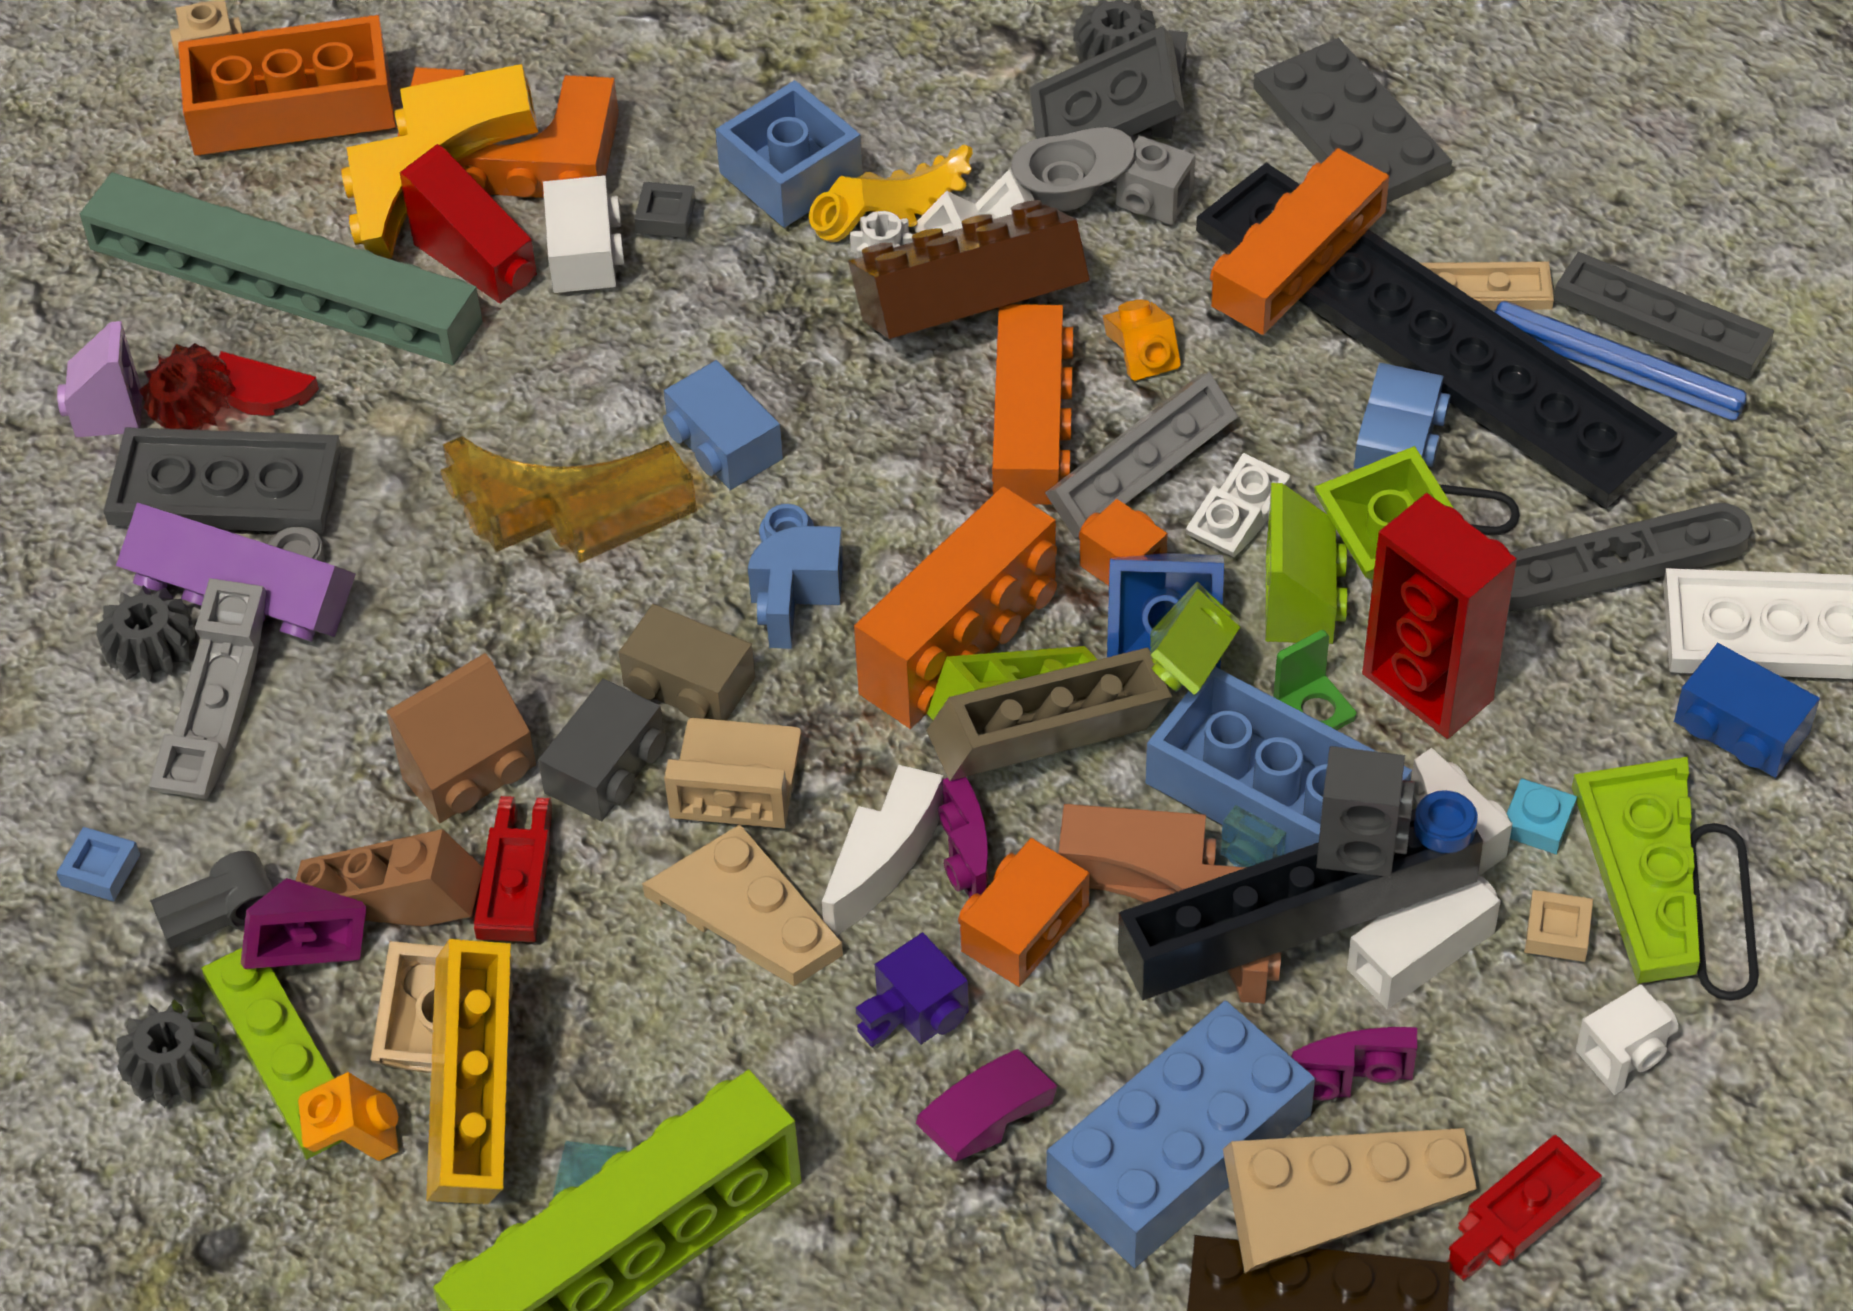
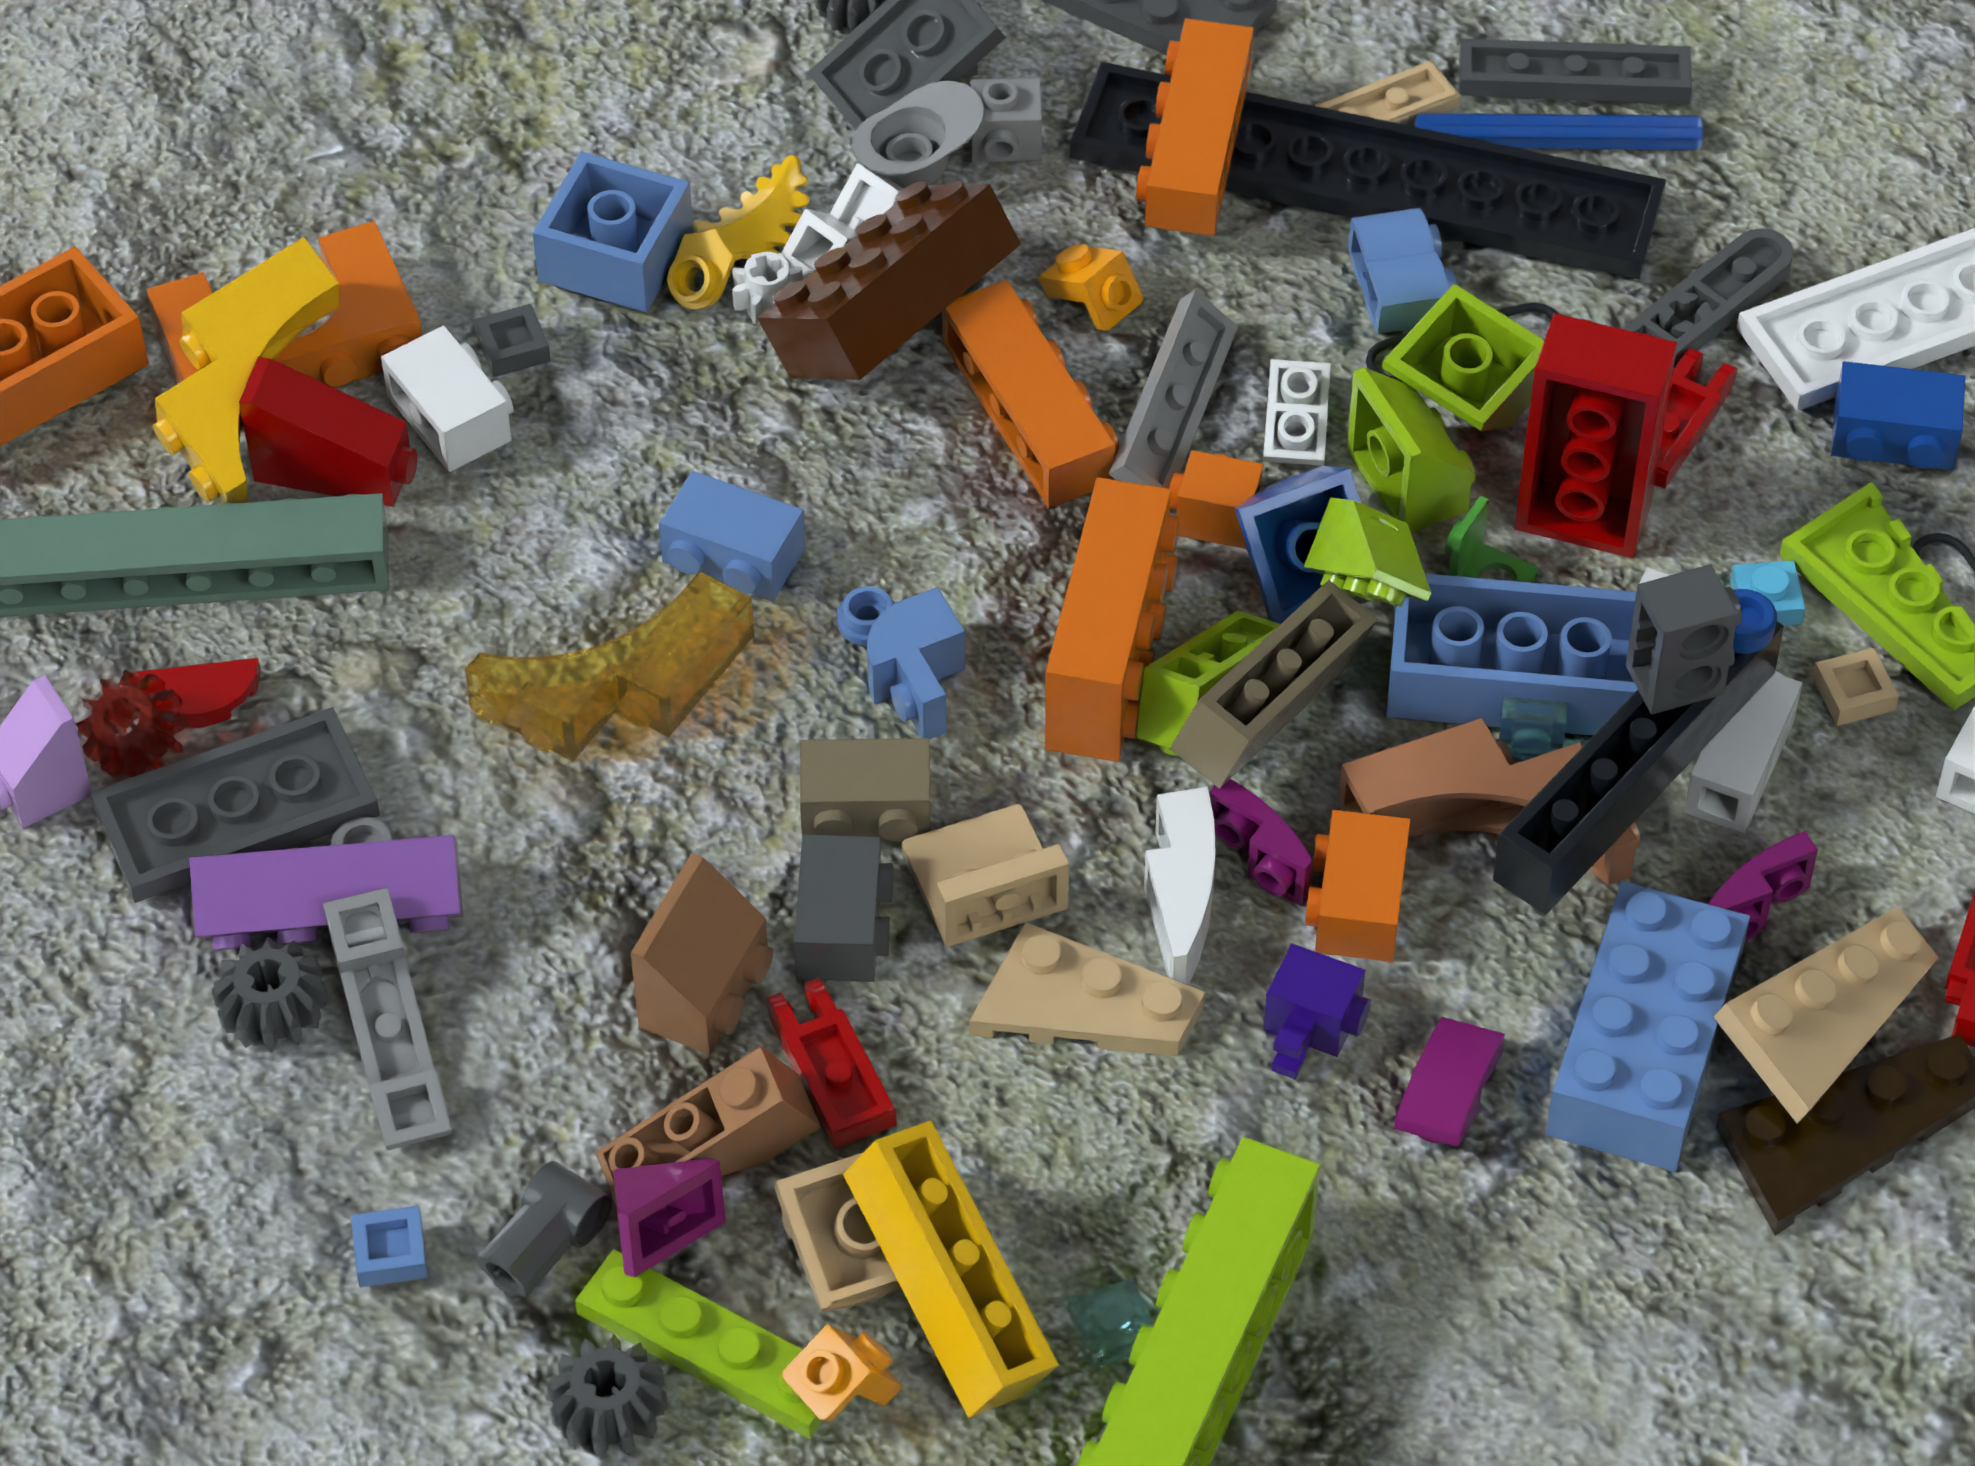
camera: 30 degrees left, 0 degrees up
none -> red hinge [1655,348,1738,490]

